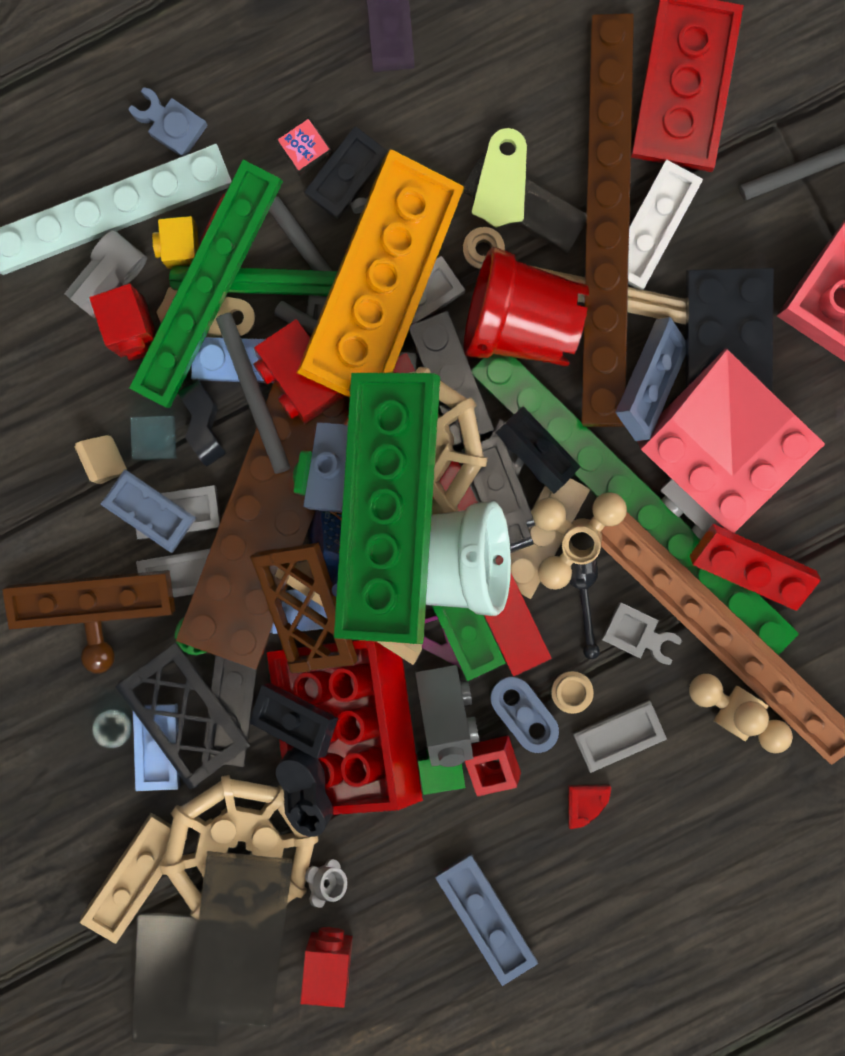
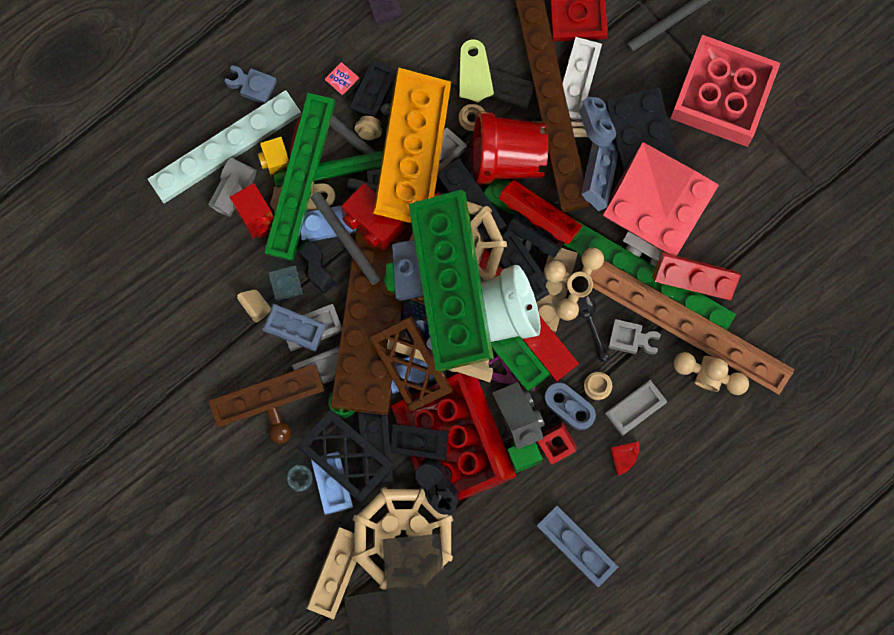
camera: 15 degrees left, 10 degrees down
red brick [301,927,353,1008] -> none
light grey plate [305,859,347,908] -> none
none -> tan plate [355,116,382,140]
none -> red plate [499,180,583,245]
none -> sand blue plate [579,97,616,147]

